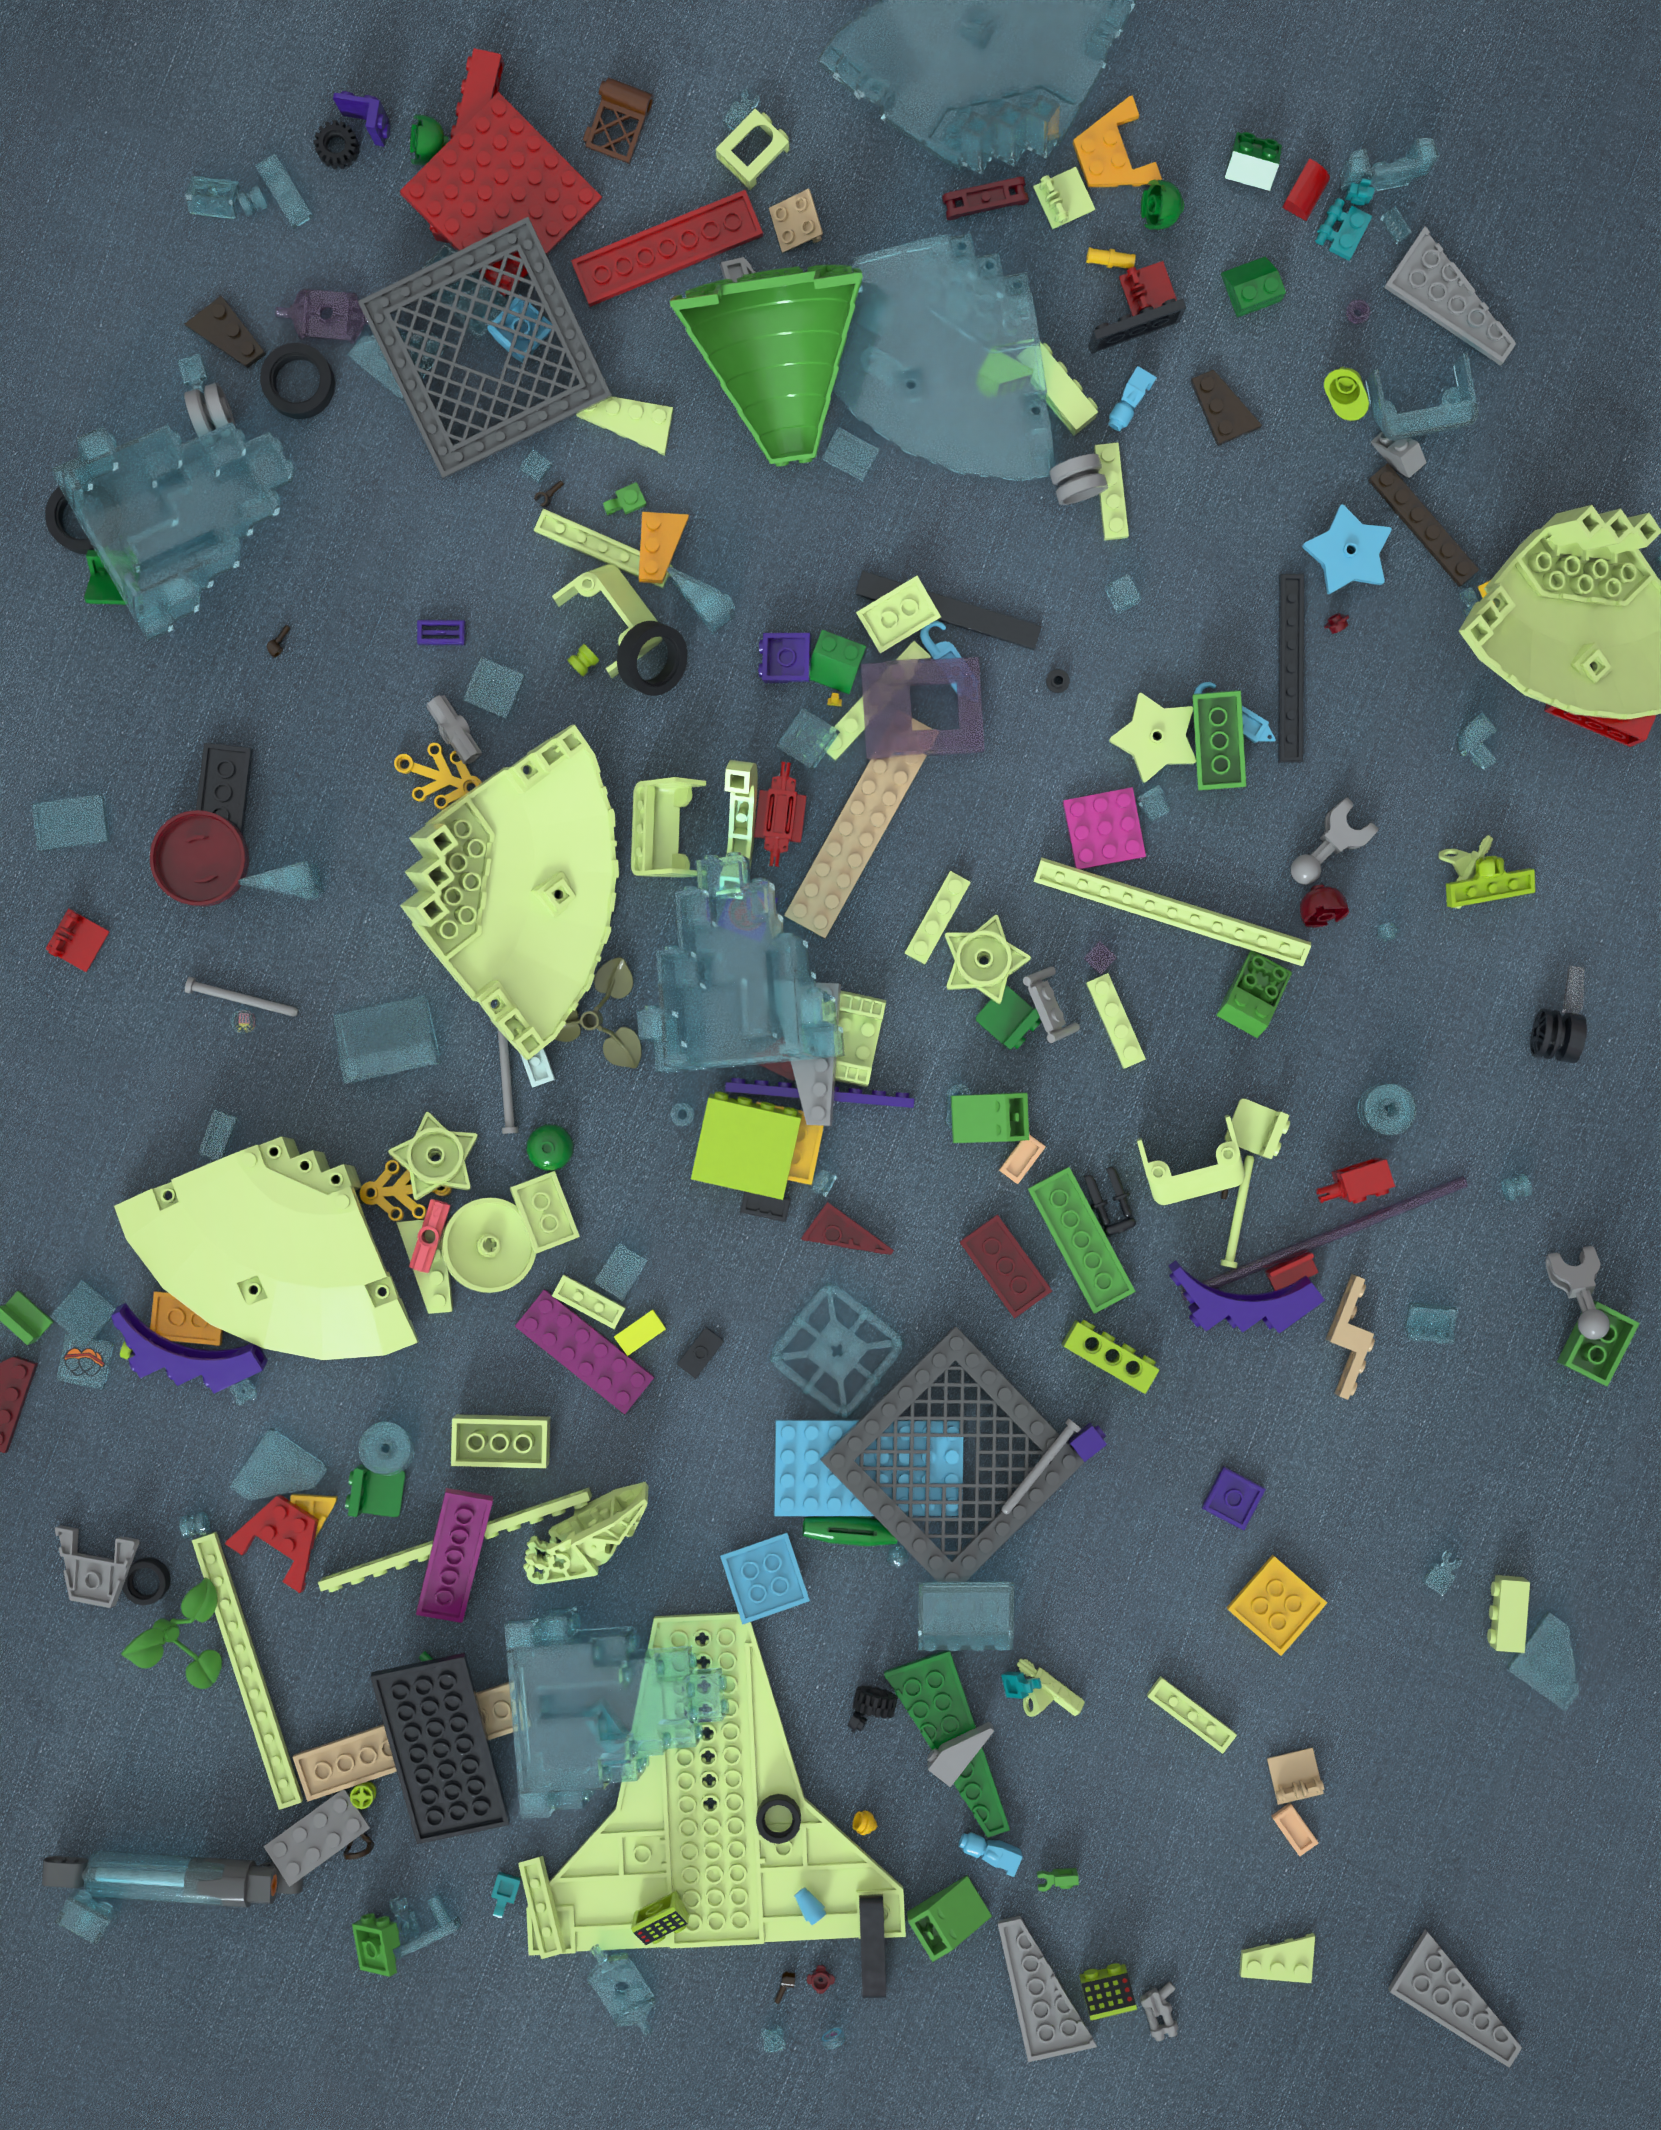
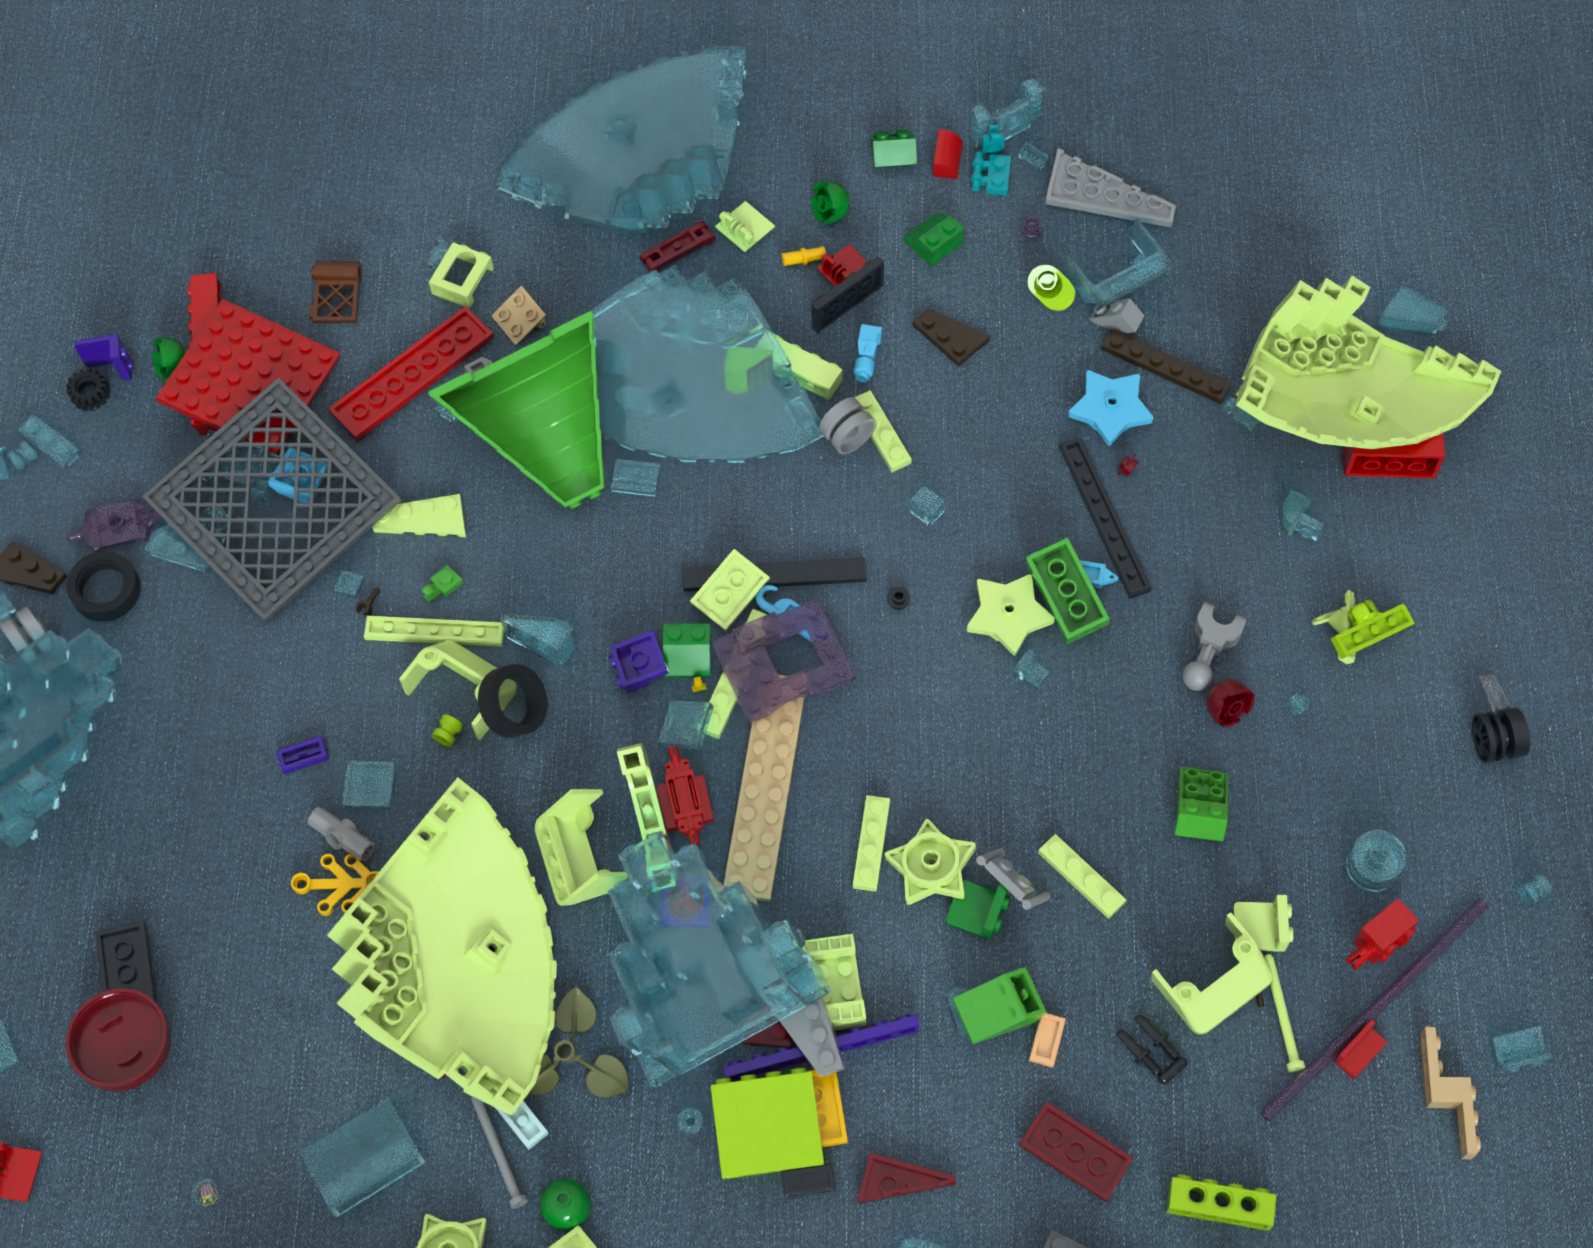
camera: 20 degrees left, 25 degrees down
light grey bar [185,977,298,1017] -> none
clear light blue slope [238,861,325,901] -> none
dark brown hand [267,625,290,658] -> none
light orange wing [639,512,689,584] -> none
clear light blue plate [811,1169,837,1197] -> none
bright green plate [1027,1167,1136,1314] -> none
yellowish green plate [1034,857,1311,966] -> none
dark pink plate [1063,787,1146,870] -> none
light orange wing [1073,95,1162,187] -> none
clear purple plate [1083,941,1117,975] -> none
dark purple arch [1168,1260,1325,1333] -> none

